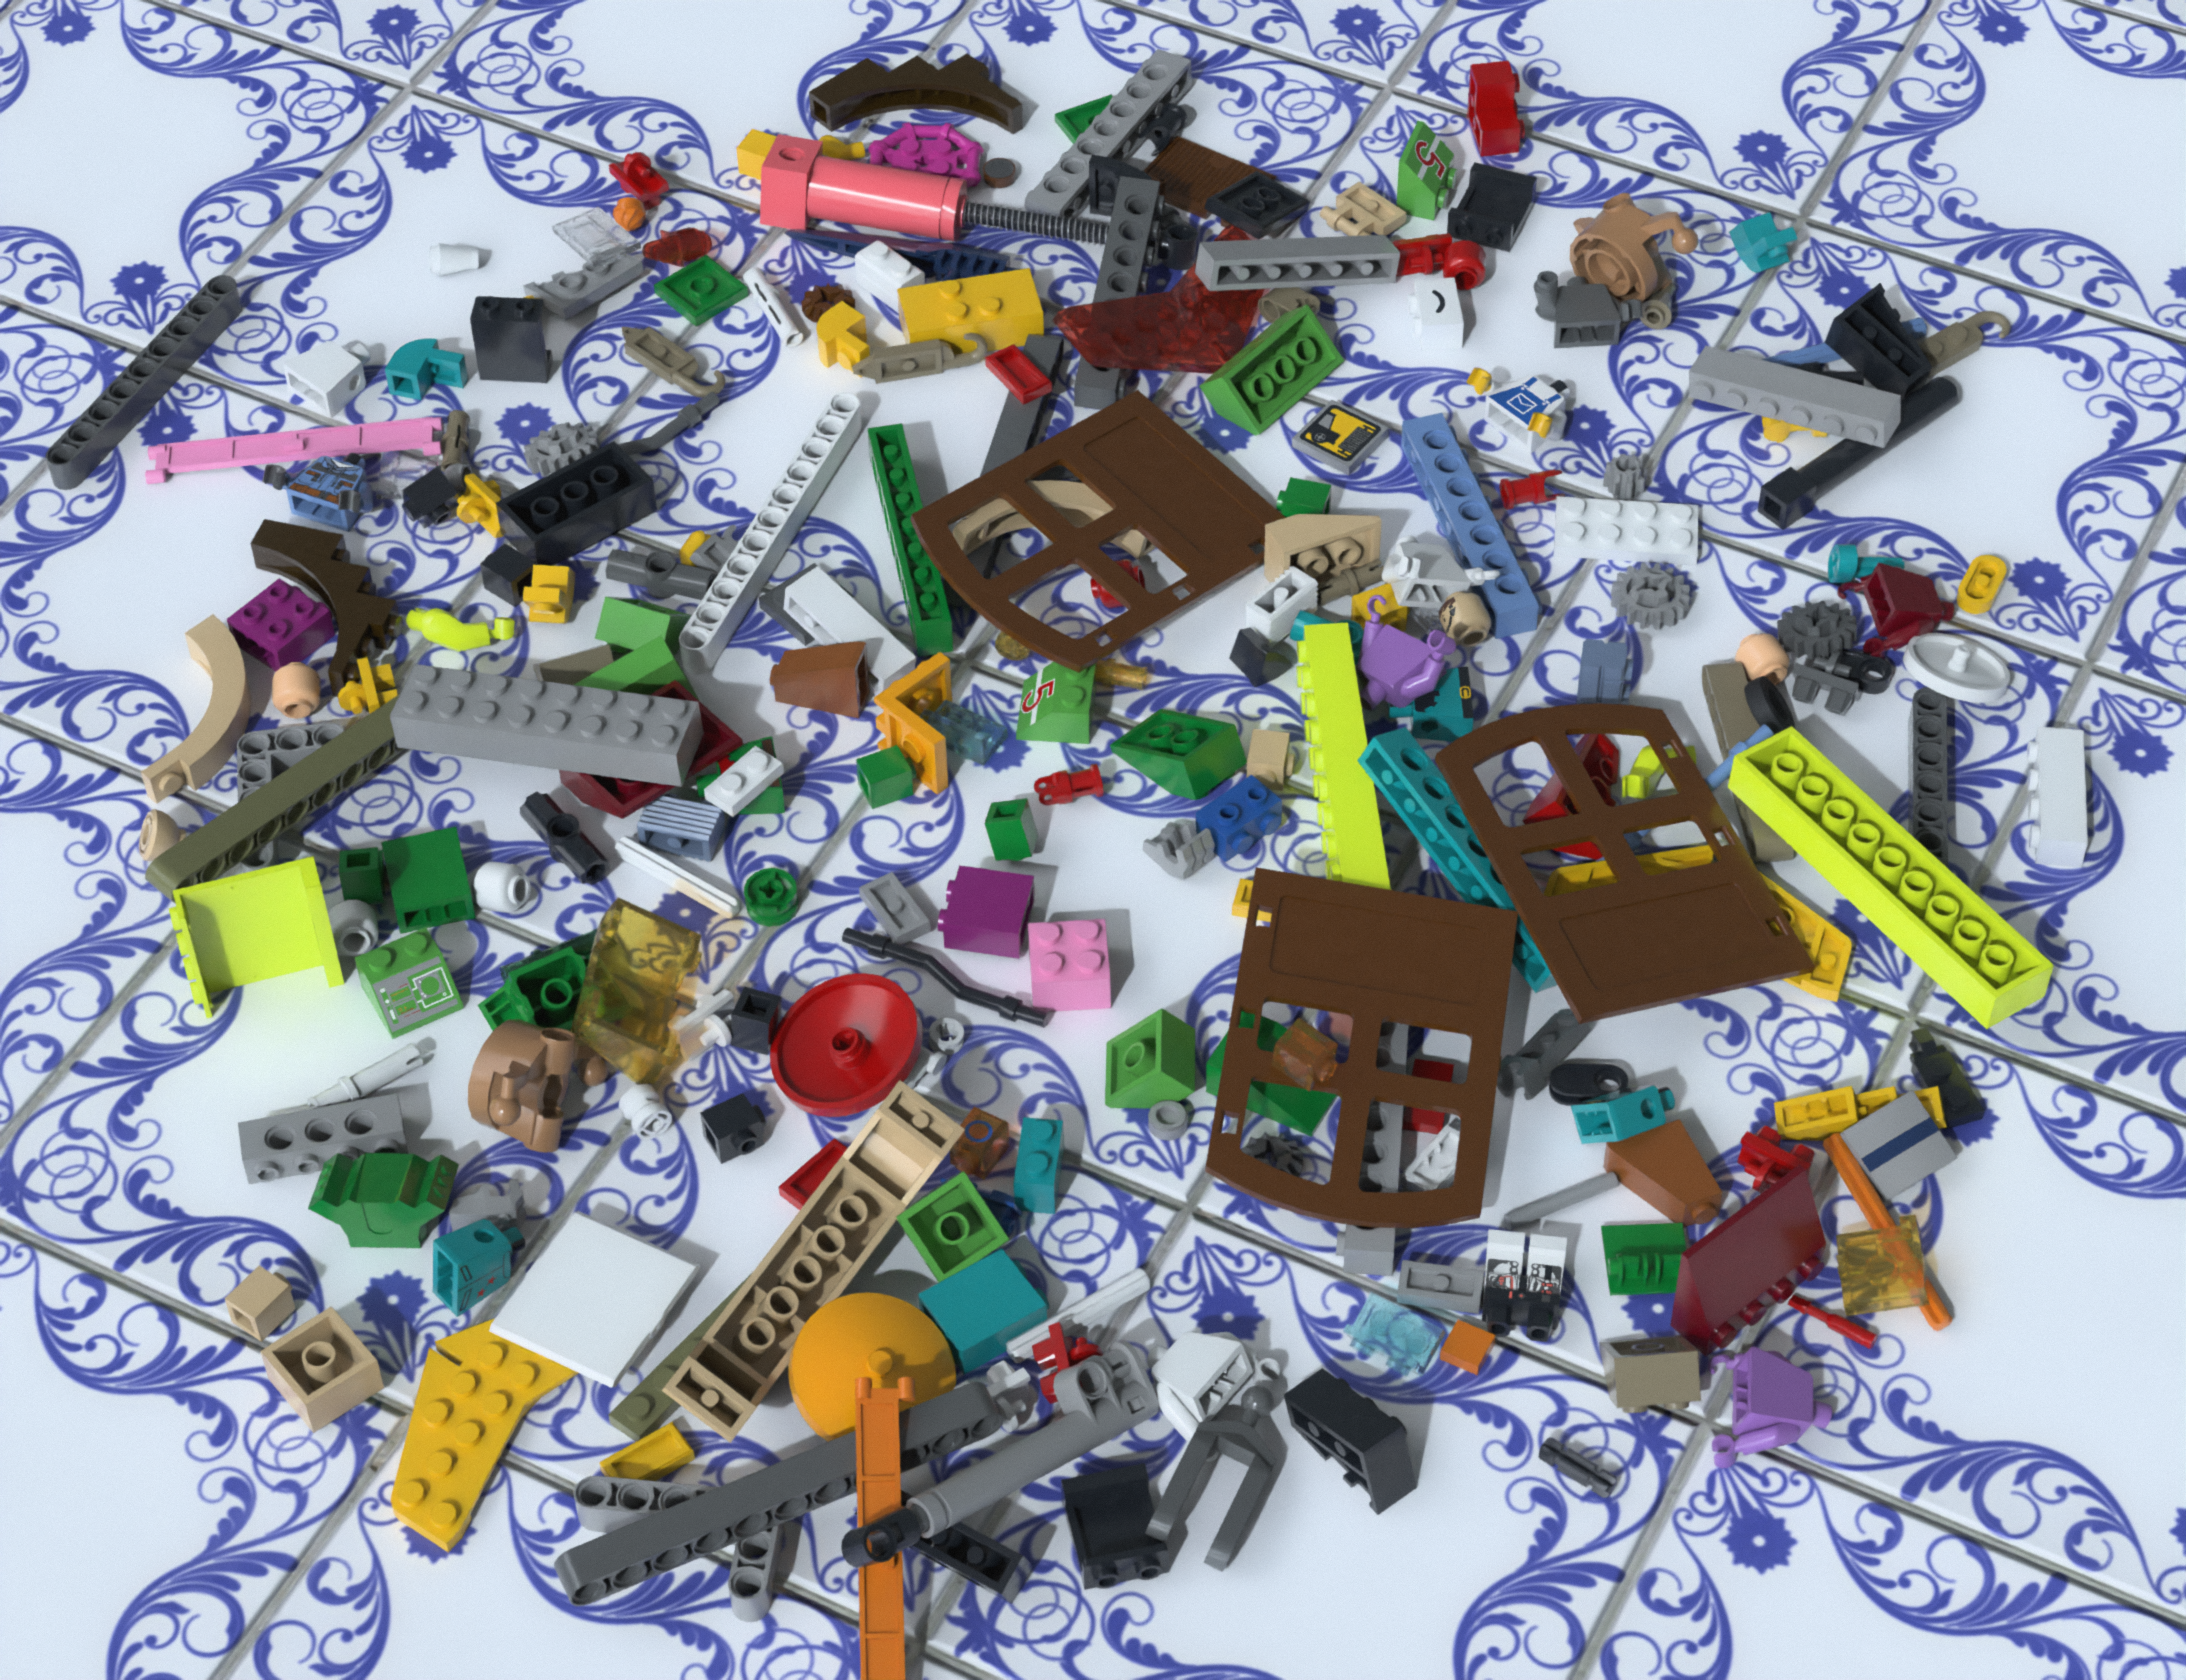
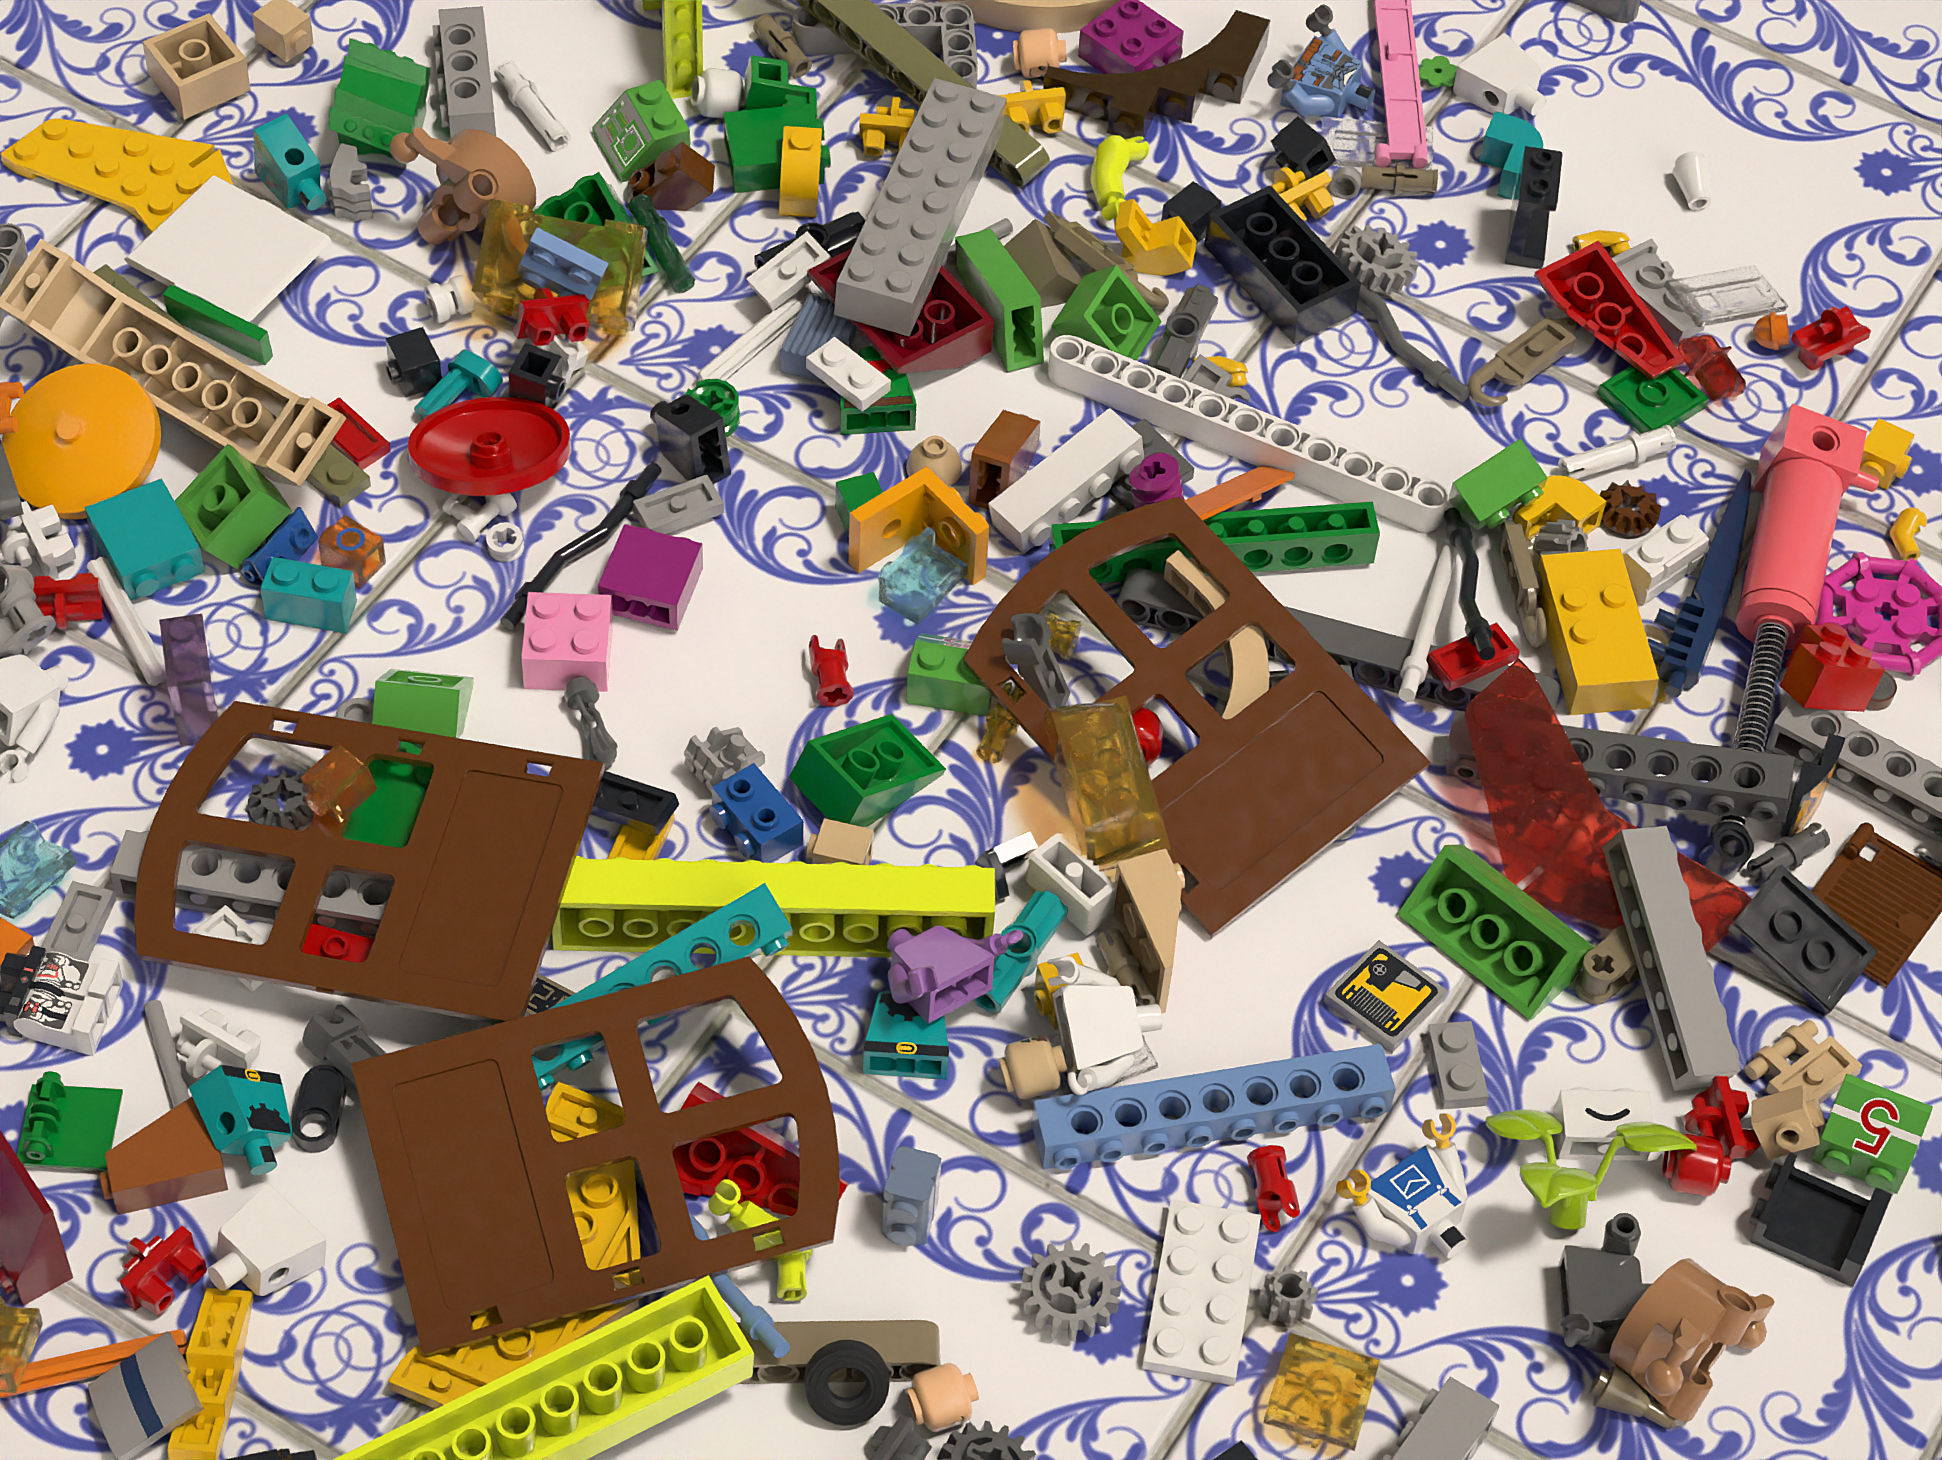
camera: 90 degrees right, 5 degrees up
white head [471,861,531,913] -> none
green brick [984,798,1038,861] -> none
green brick [1276,477,1331,518] -> none
none -> clear purple brick [159,613,220,747]
none -> green tile [163,285,273,365]
none -> white hips [176,1008,261,1078]
none -> white torso [208,1183,327,1296]
none -> teal piece [414,349,503,420]
none -> red hips [513,288,590,346]
none -> medium blue plate [516,227,609,301]
none -> dark grey piece [564,677,618,768]
none -> black plate [590,771,679,836]
none -> reddish brown slope [627,142,715,211]
none -> black torso [650,395,731,485]
none -> white plate [746,232,831,311]
none -> yellow brick [779,126,822,218]
none -> yellow hips [859,97,915,156]
none -> tan brick [906,436,962,487]
none -> dark grey plate [1002,613,1071,719]
none -> dark tan plate [1043,210,1169,309]
none -> clear yellow windscreen [1043,696,1171,871]
none -> magenta piece [1129,452,1185,509]
none -> orange piece [1184,465,1295,520]
none -> clear yellow piece [1263,1332,1380,1451]
none -> white bar [1399,545,1458,702]
none -> bright green plant [1418,56,1457,88]
none -> light grey plate [1426,1021,1489,1110]
none -> black bar [1444,507,1496,661]
none -> bright green slope [1448,438,1548,530]
none -> lime plant [1485,1109,1697,1229]
none -> red wedge [1534,240,1685,380]
none -> light grey gear [1534,519,1589,558]
none -> tan brick [1751,1085,1825,1160]
none -> red brick [1779,622,1885,712]

